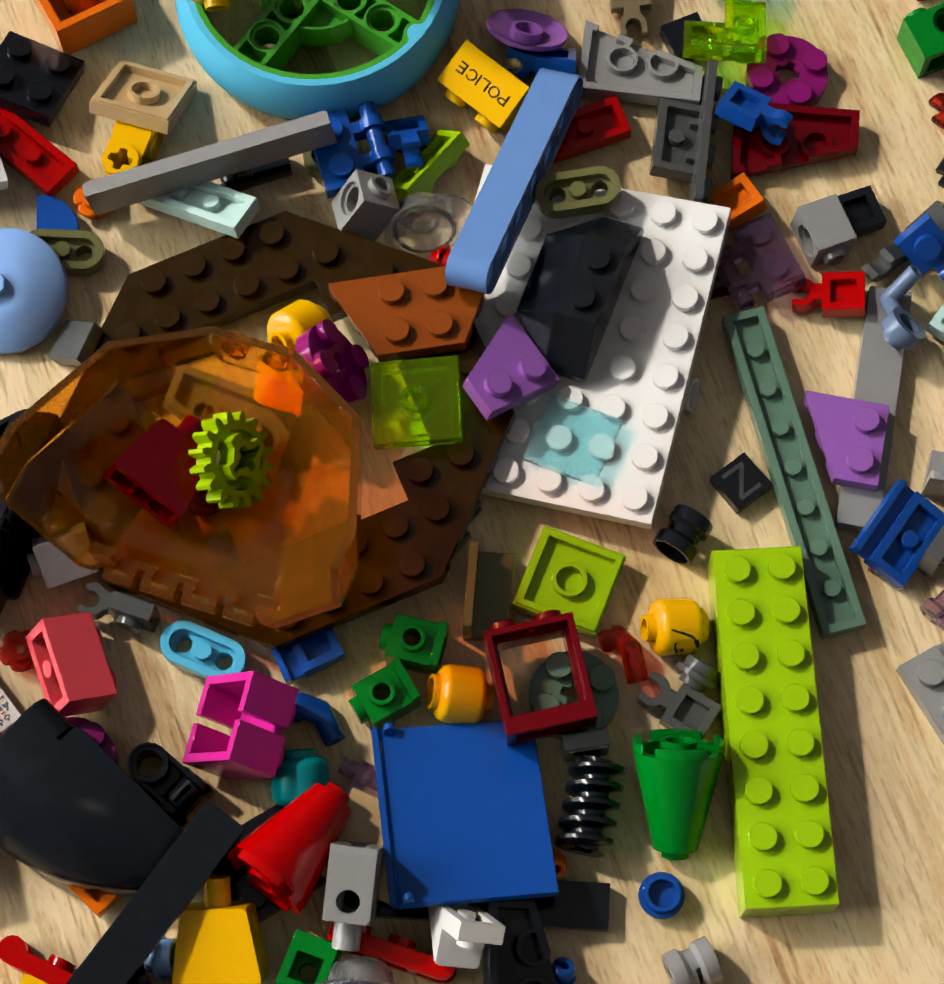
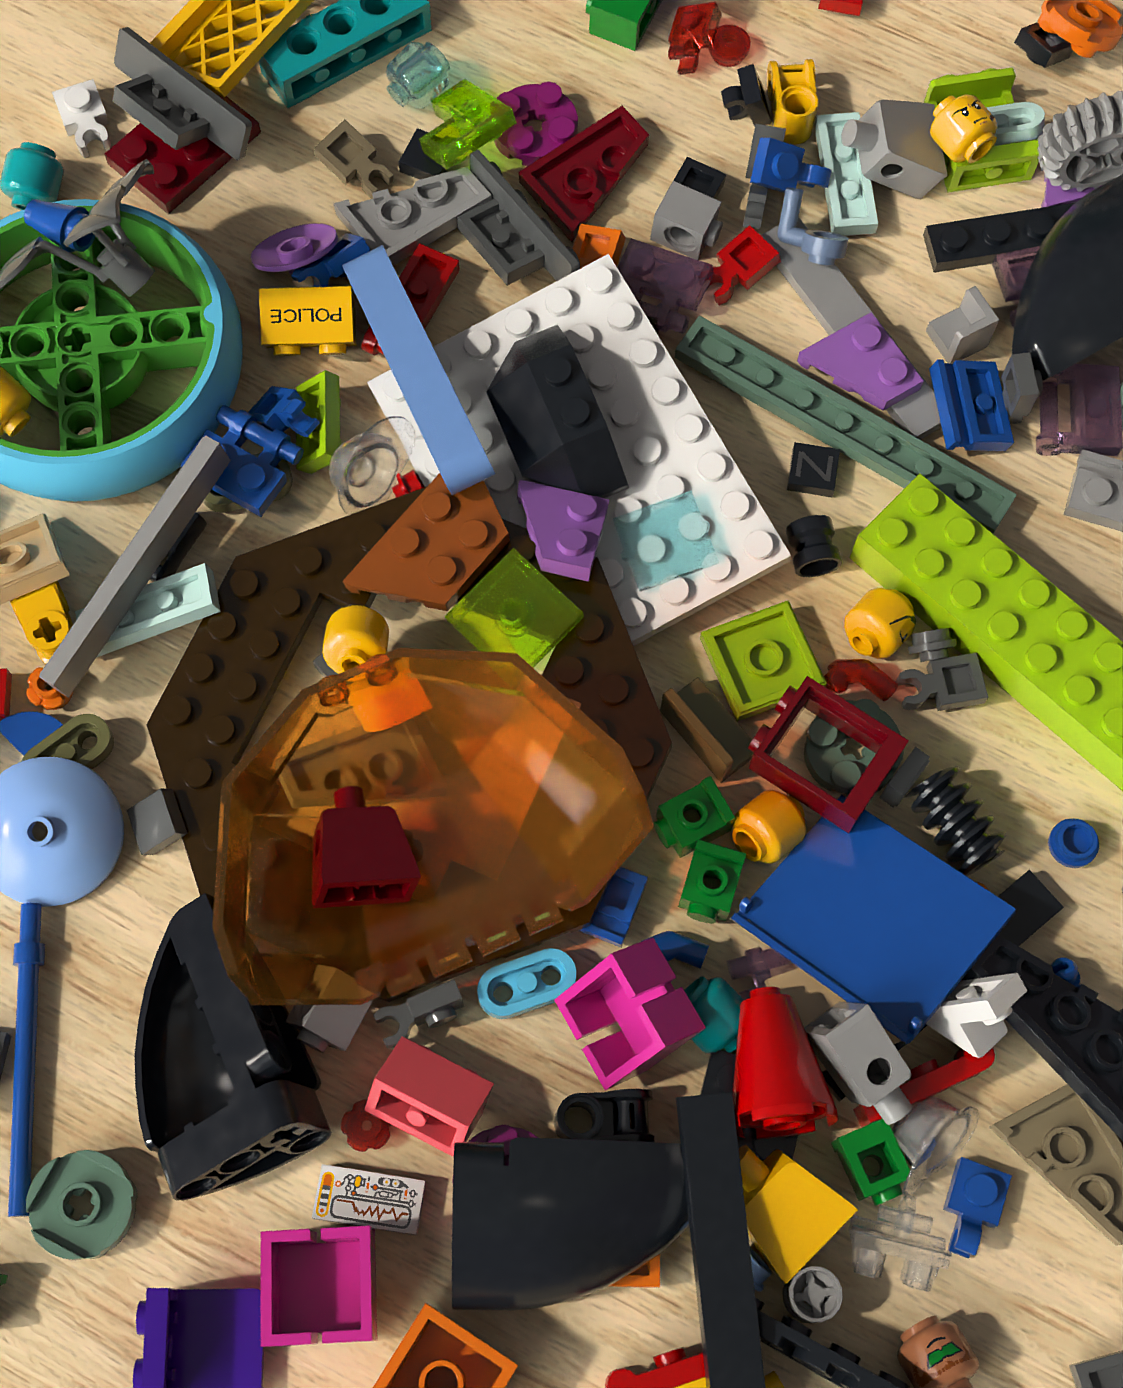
camera: 45 degrees left, 0 degrees up
lime gear [188,411,275,510] -> none
magenta plate [295,319,369,409] -> none
light grey brick [331,169,400,242] -> none
olive plate [535,166,622,219] -> none
green cone [632,729,725,860] -> none
blue plate [715,81,794,146] -> none

